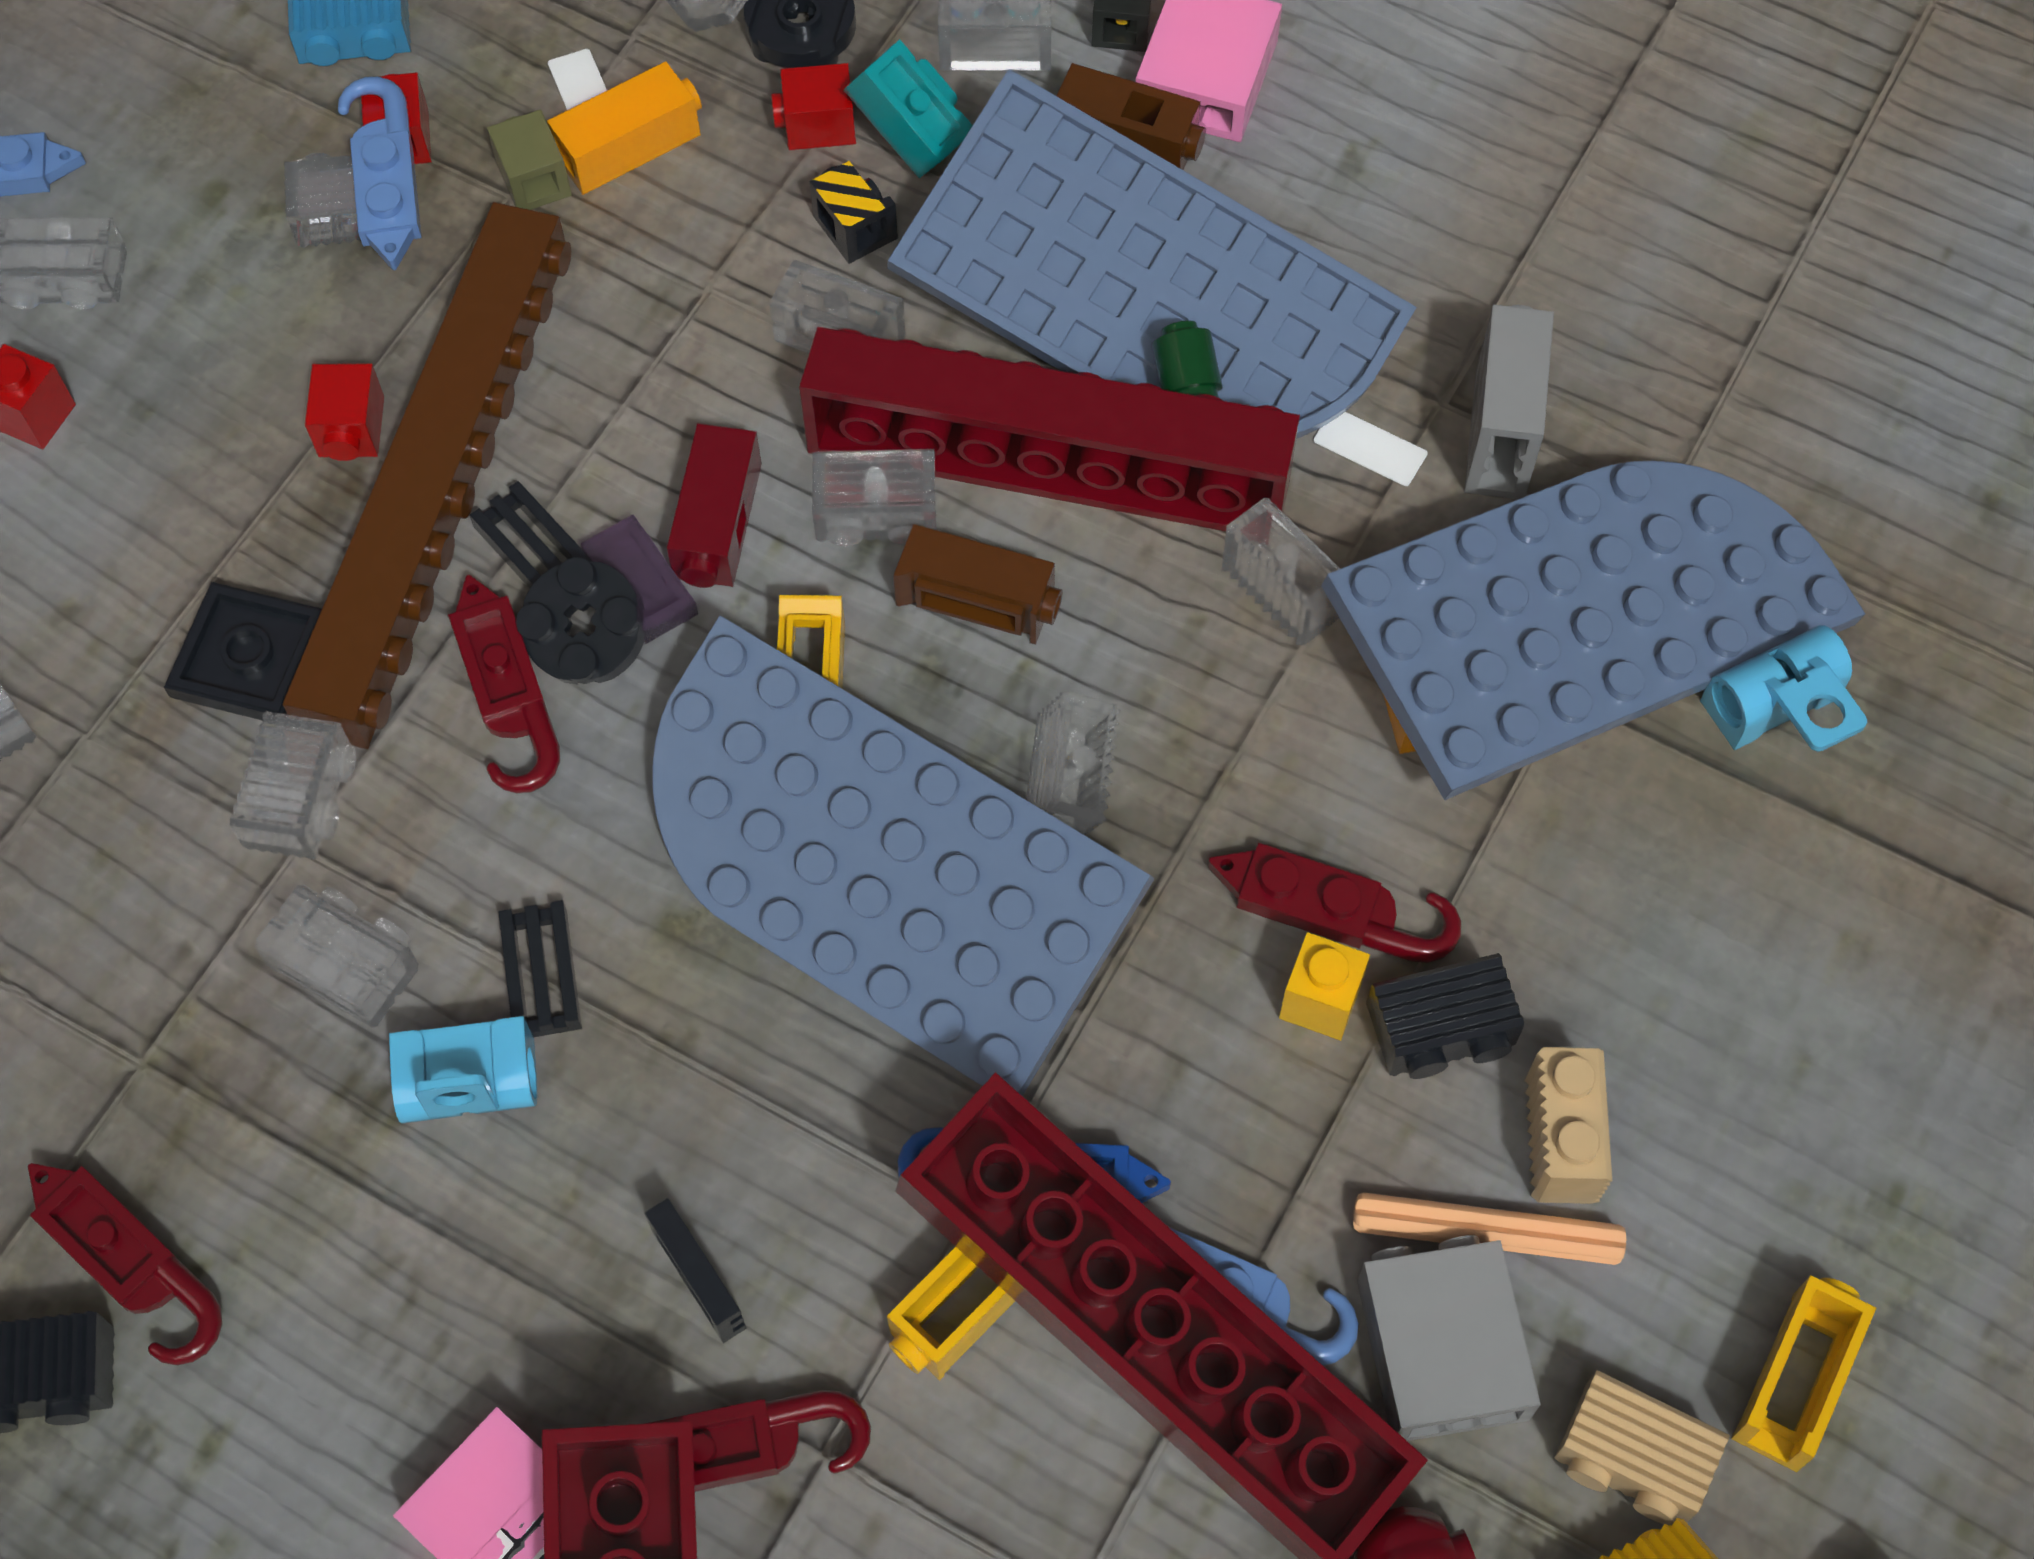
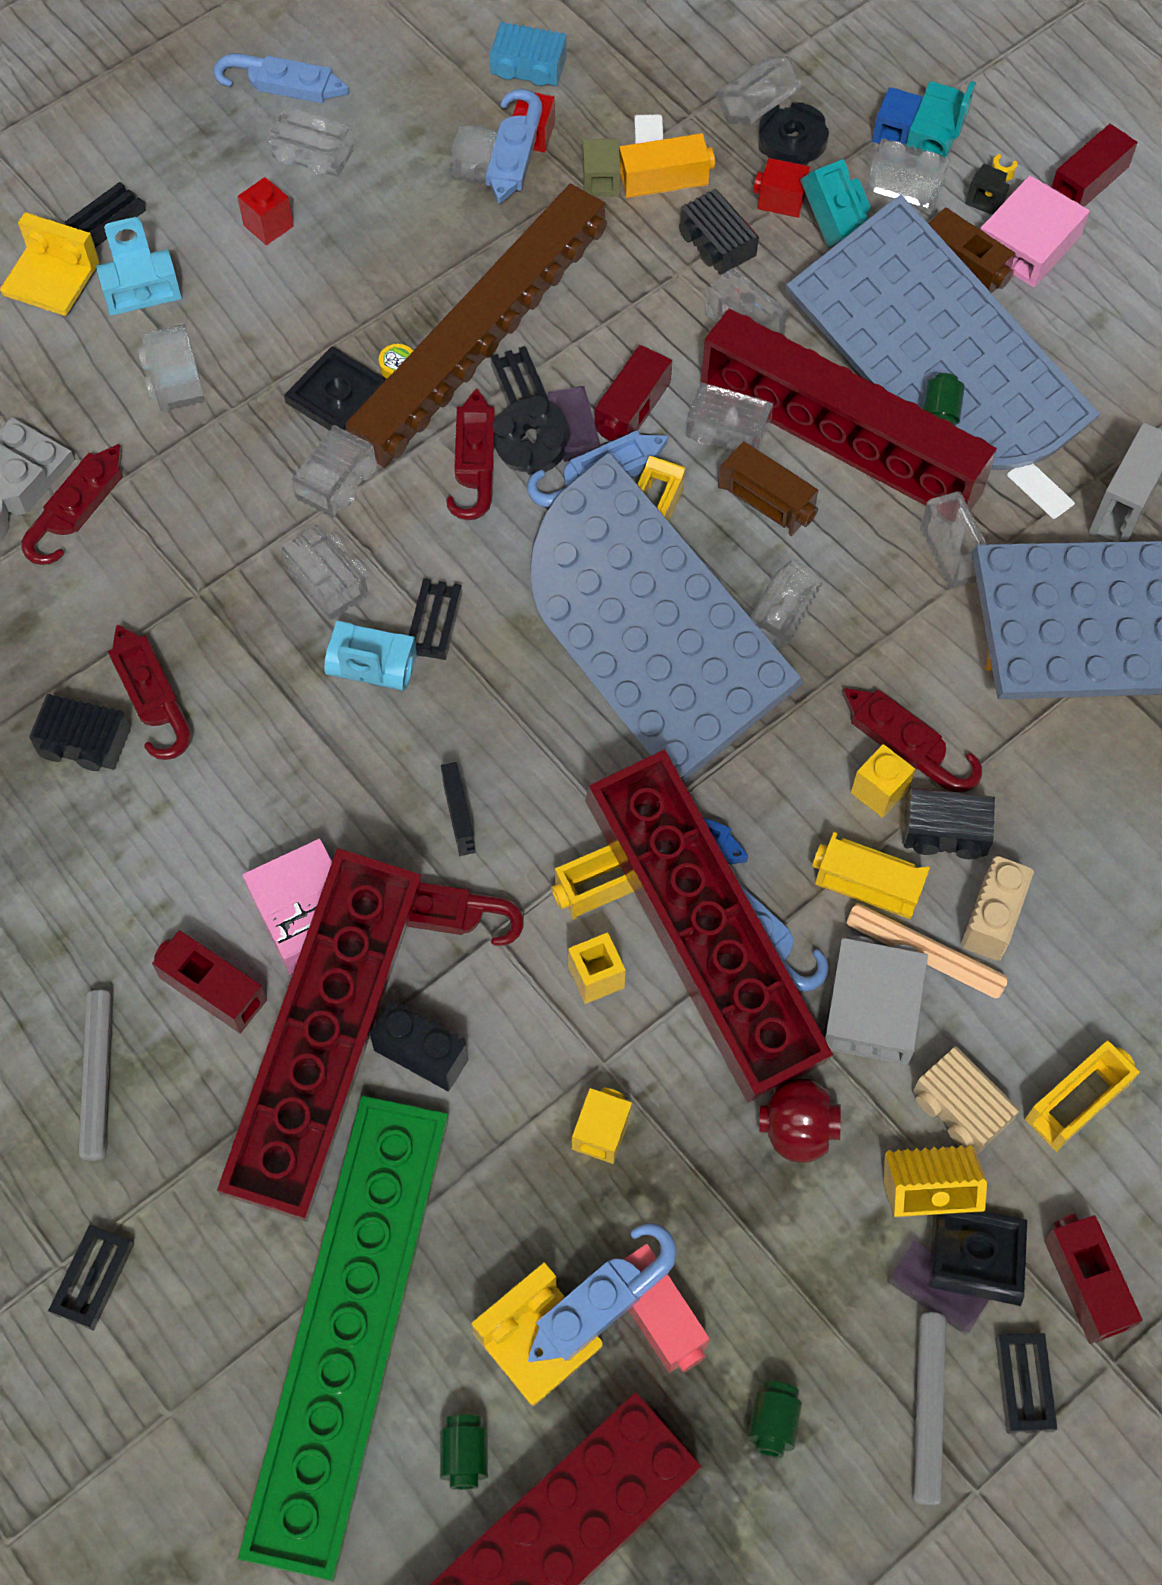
camera: 20 degrees right, 0 degrees up
red brick [305,364,384,461] -> none
brick [809,161,898,264] -> none
none -> tile [378,344,413,379]
none -> medium blue plate [527,430,668,508]
none -> yellow brick [568,932,626,1004]
none -> black brick [679,188,759,275]
none -> yellow window [812,832,930,920]

